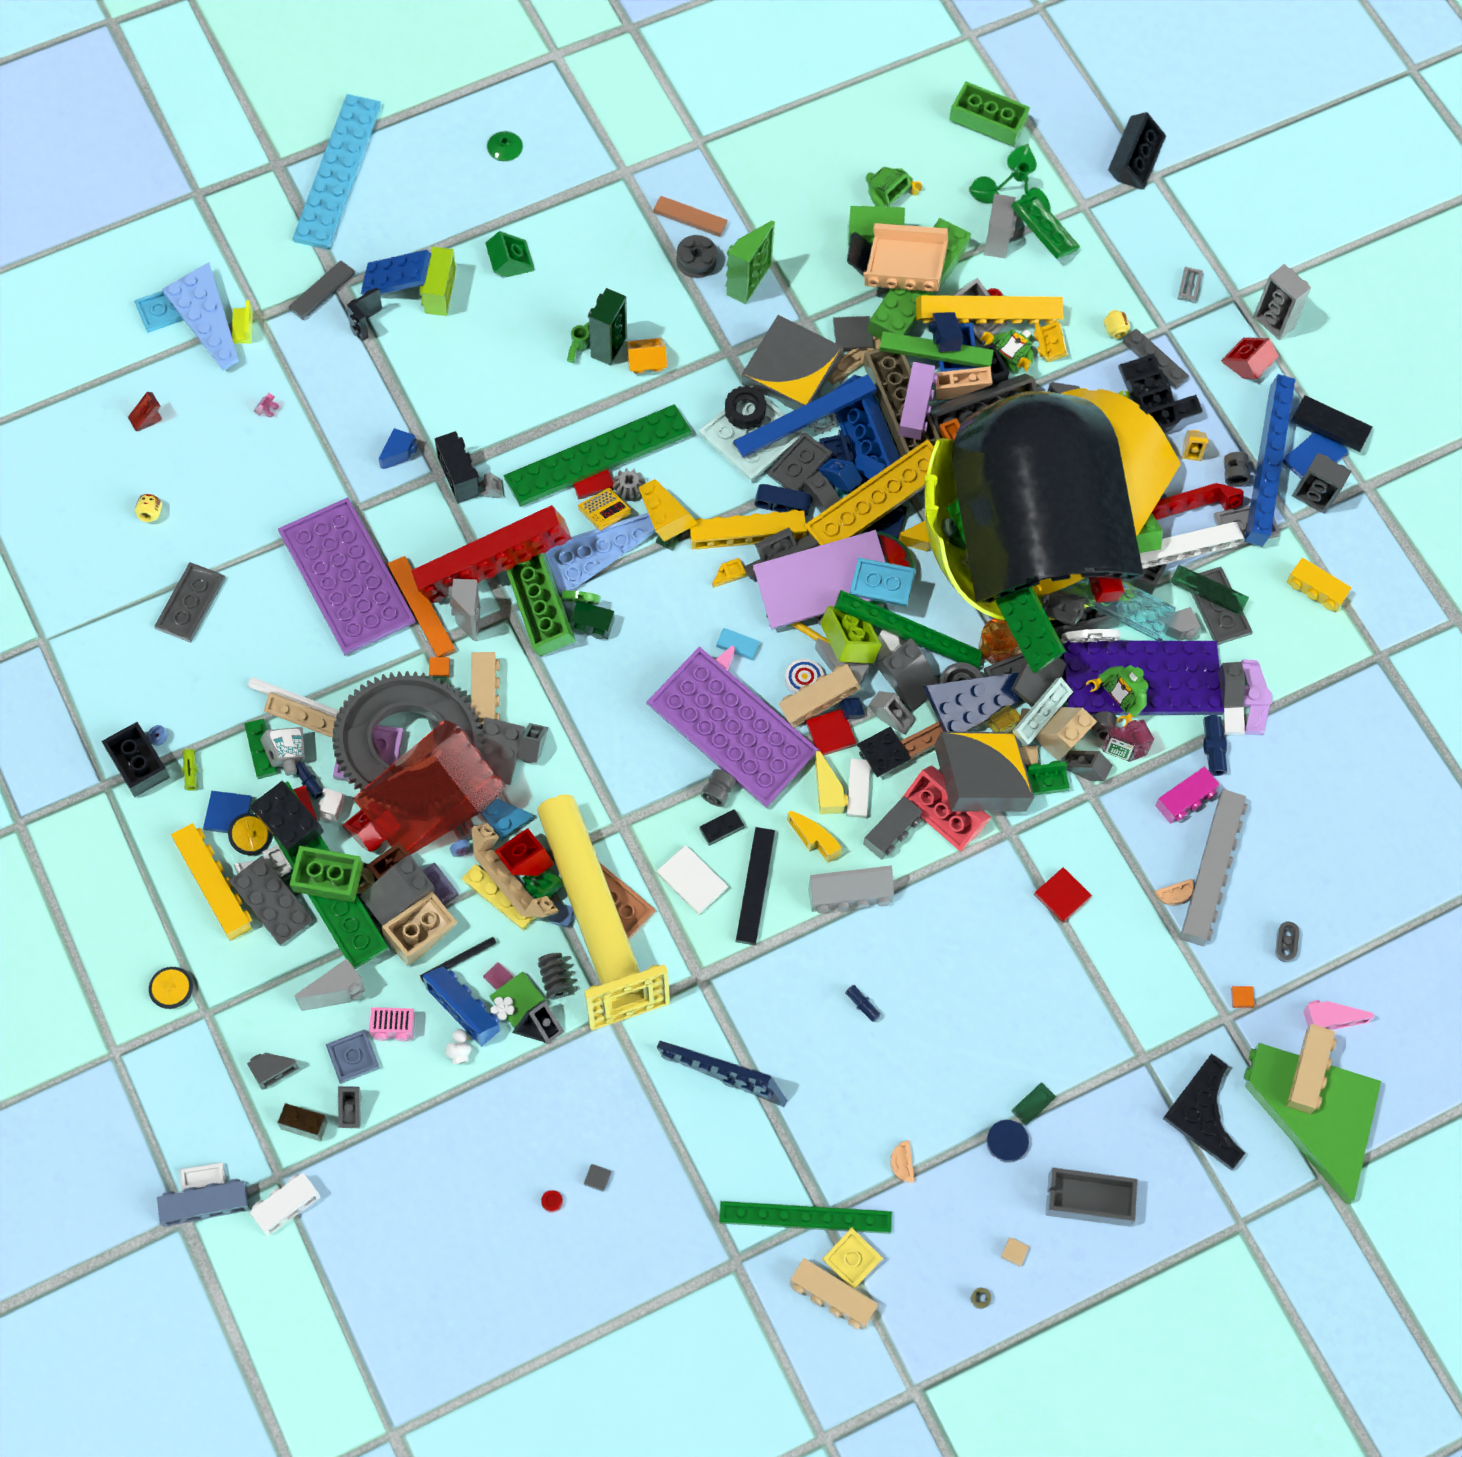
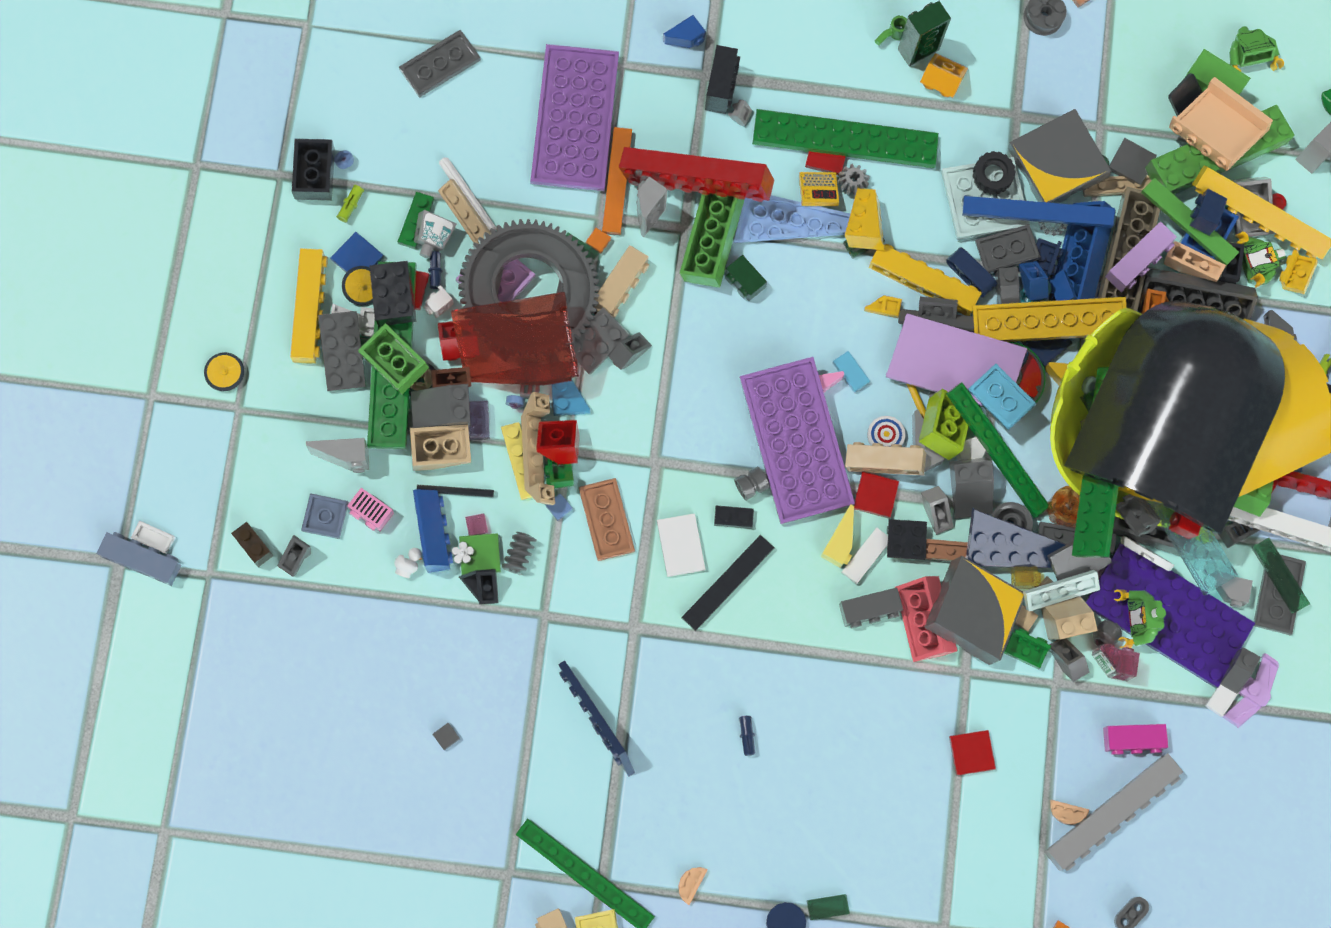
camera: 30 degrees right, 10 degrees up
dark grey slope [247,1053,299,1090] -> none
white brick [250,1173,320,1237] -> none
light yellow piece [537,794,670,1031] -> none
red tile [541,1190,563,1213] -> none
bright green tile [562,590,601,605] -> none
bright green slope [725,220,775,304] -> none
yellow slope [787,811,842,863] -> none
light grey slope [808,865,894,913] -> none
dark blue plate [839,697,865,719] -> none
dark blue piece [1203,715,1227,776] -> none

